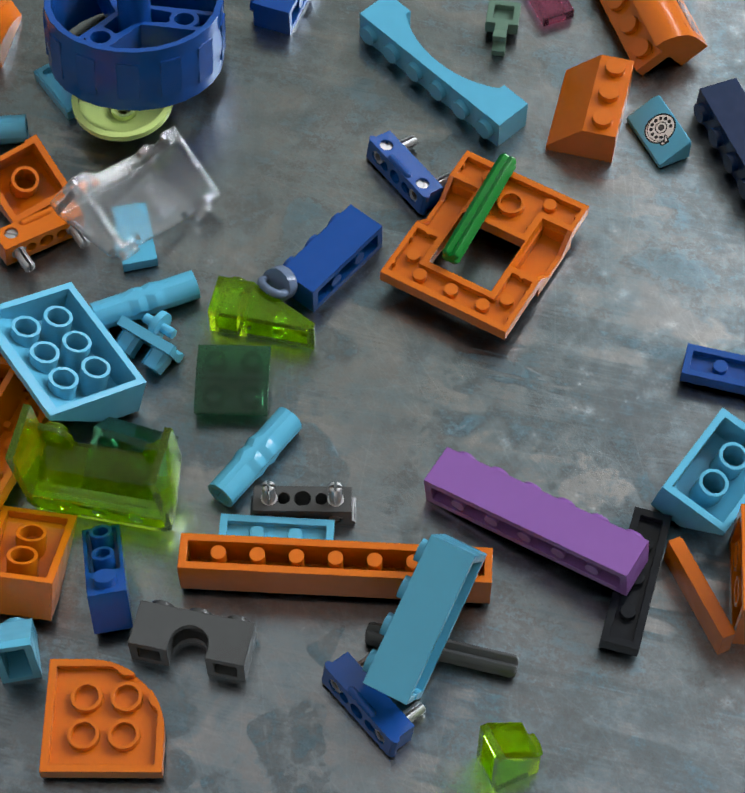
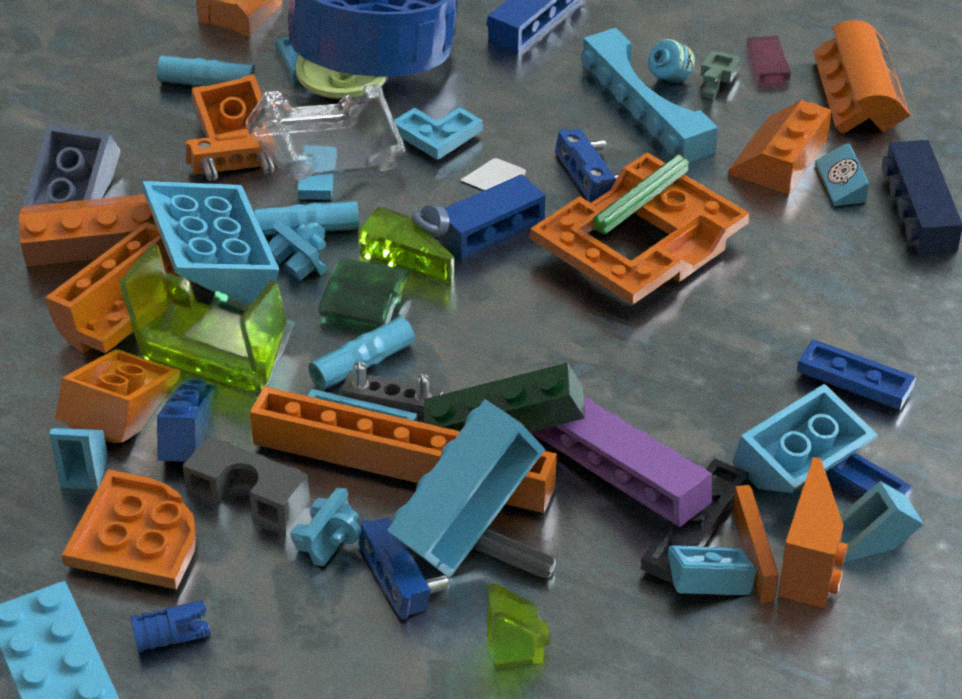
camera: 15 degrees right, 15 degrees down
none -> medium azure hips [290,488,362,566]
none -> medium azure plate [391,107,483,160]
none -> dark green brick [424,363,585,432]
none -> white sticker [460,158,526,190]
none -> medium azure head [648,39,695,84]
none -> medium azure slope [667,546,757,595]

